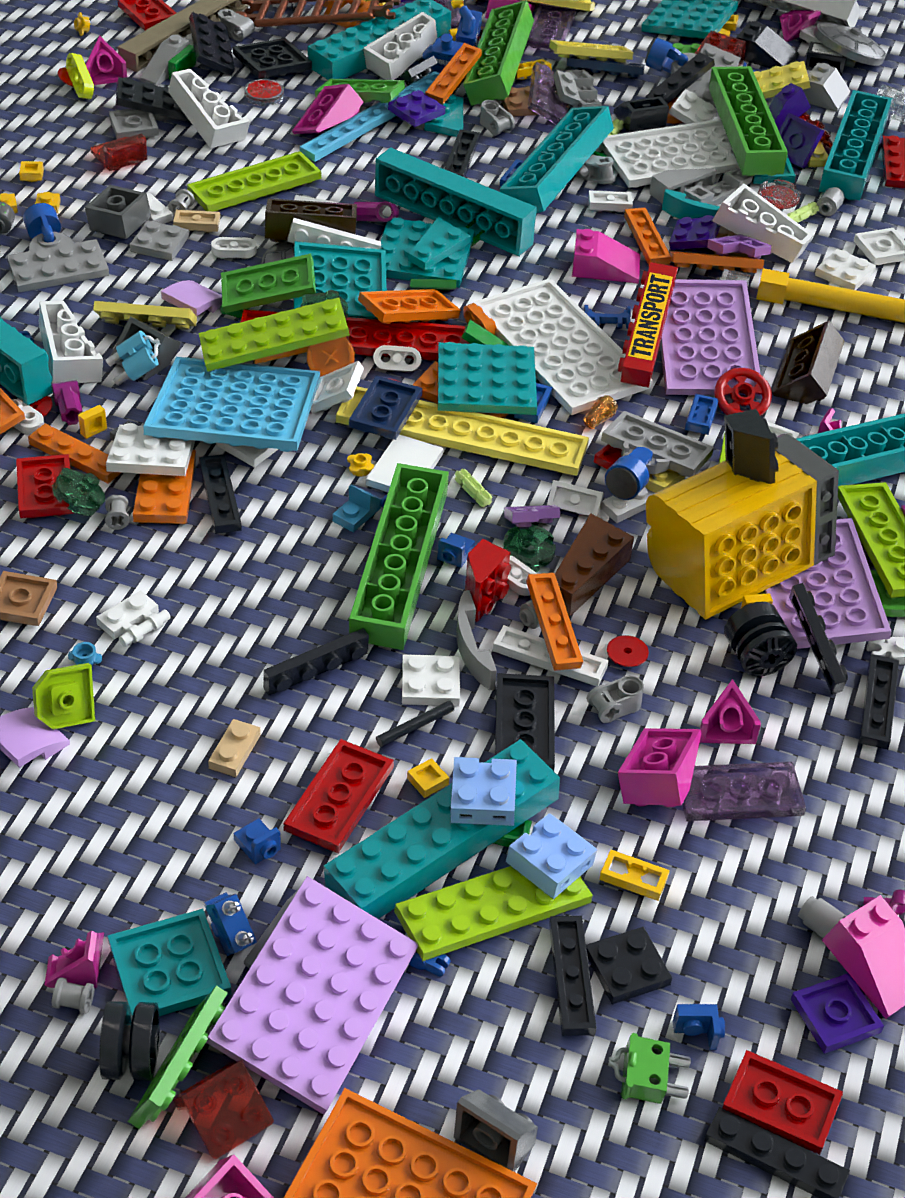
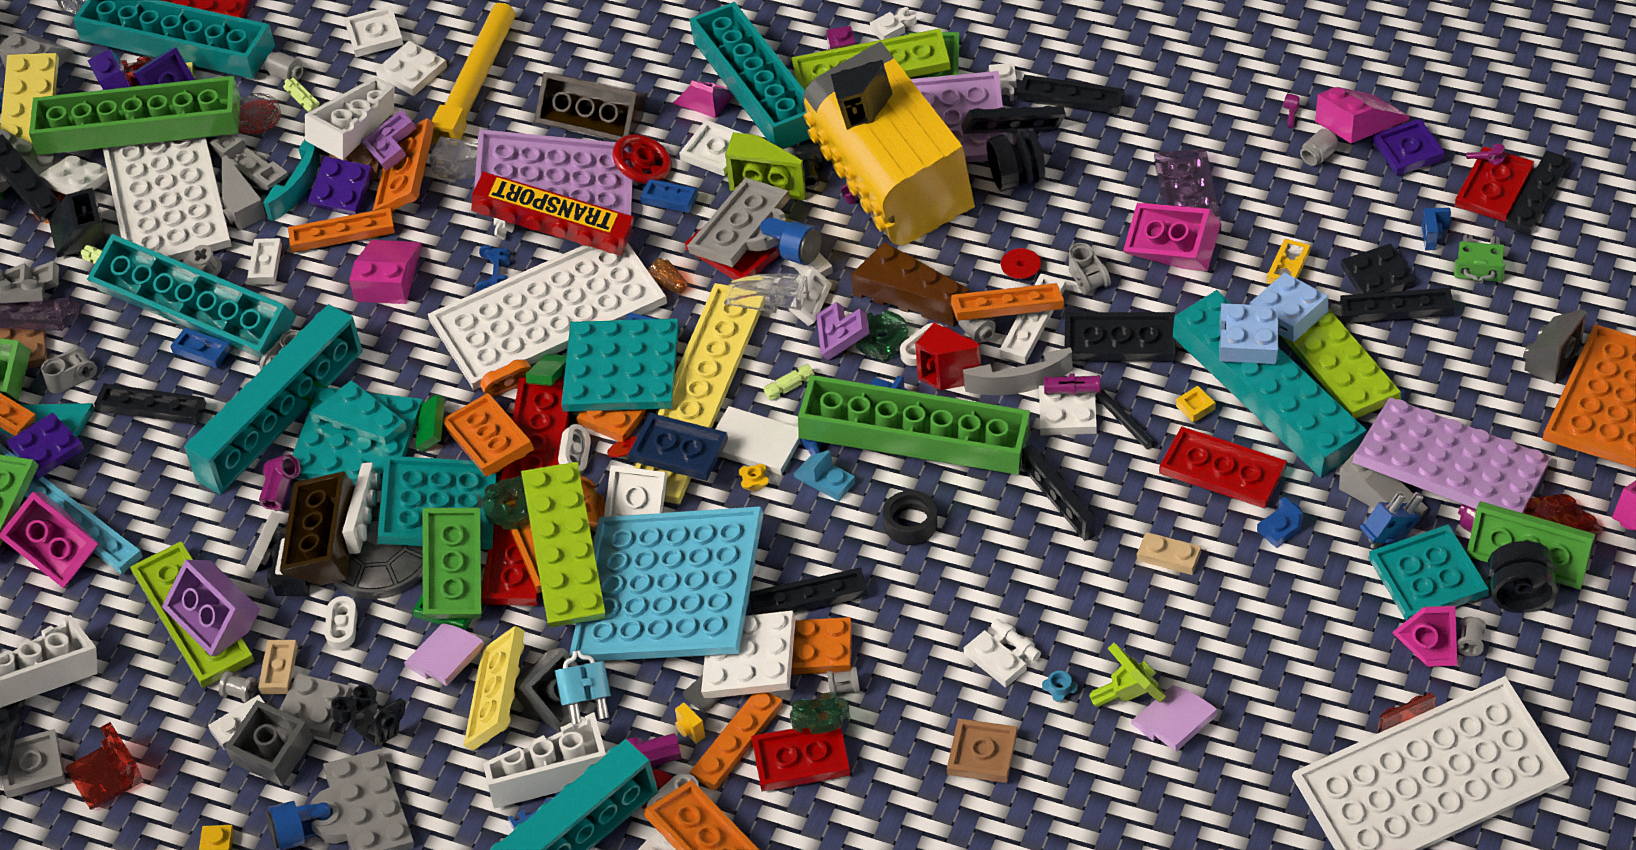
camera: 80 degrees left, 5 degrees up
dark pink slope [700,679,761,744] -> none
none -> medium lavender slope [162,559,260,656]
none -> black piece [330,685,406,747]
none -> clear slope [724,273,808,313]
none -> black tyre [883,490,938,545]
none -> magenta pin [1044,374,1101,396]
none -> magenta hand [1466,144,1506,165]

